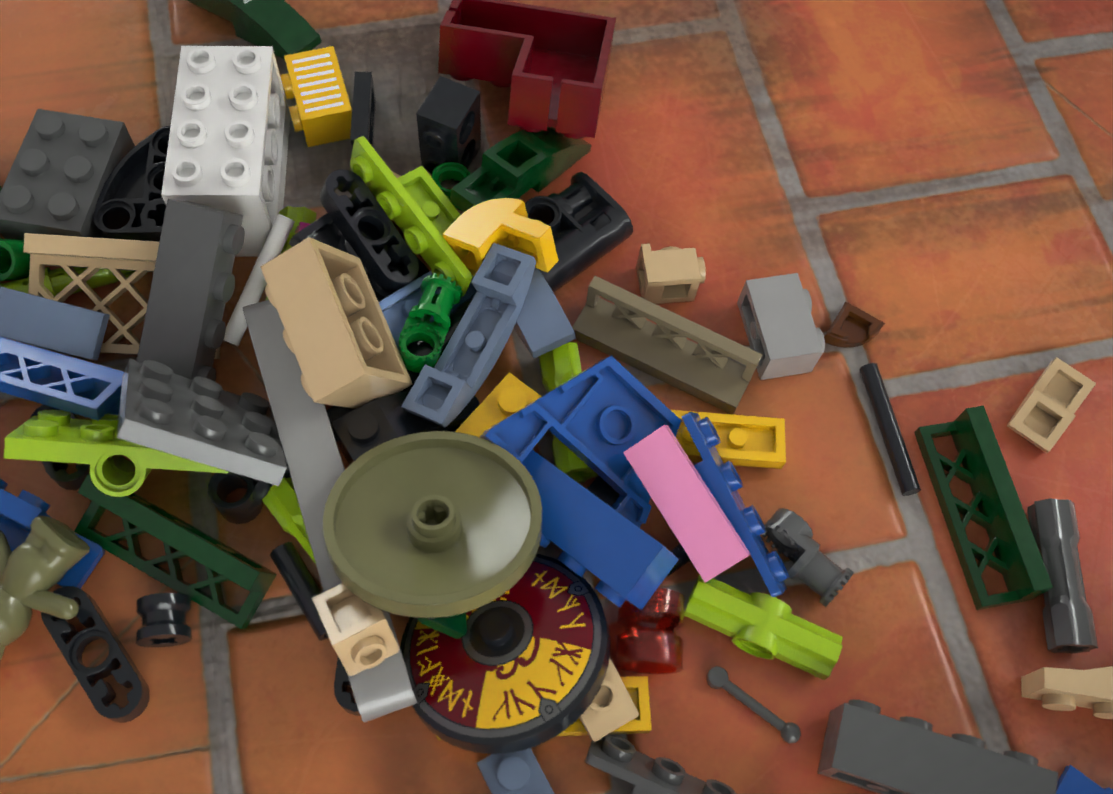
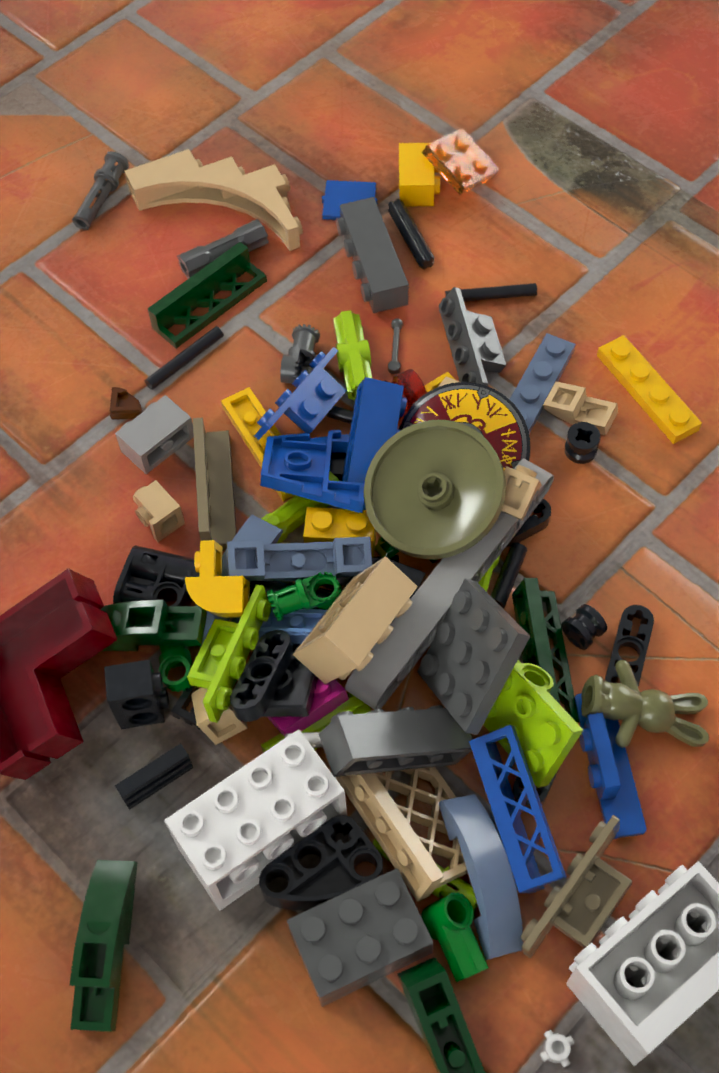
camera: 115 degrees left, 5 degrees down
yellow brick [280,46,352,147] -> none
bright pink tile [623,425,751,583] -> none
tan slope [1007,357,1096,453] -> none

